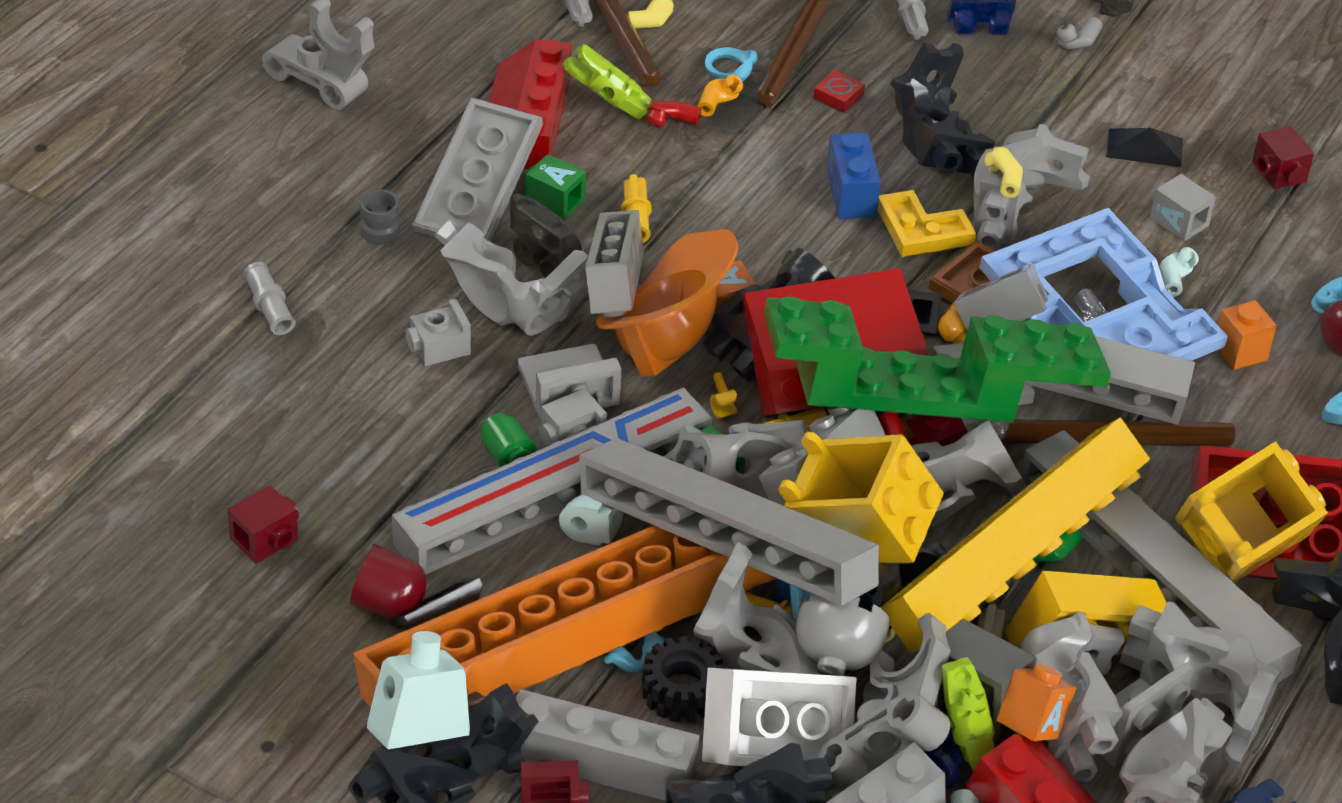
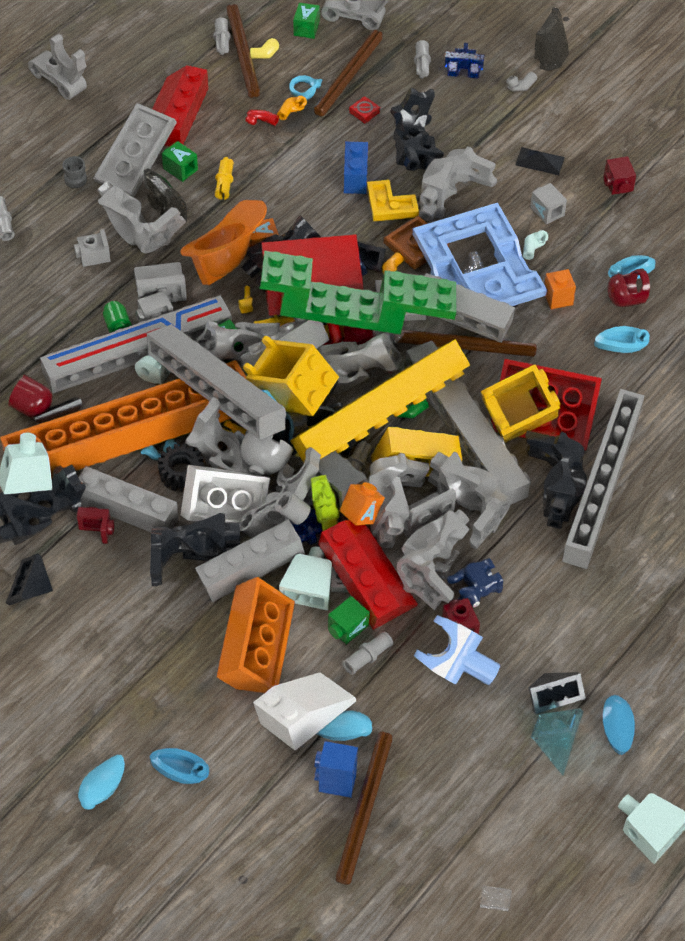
camera: 10 degrees right, 10 degrees up
lime hinge [562,44,652,120] -> none
light grey brick [585,210,644,317] -> none
light grey hinge [954,262,1048,330] -> none
light yellow arm [984,147,1023,198] -> none

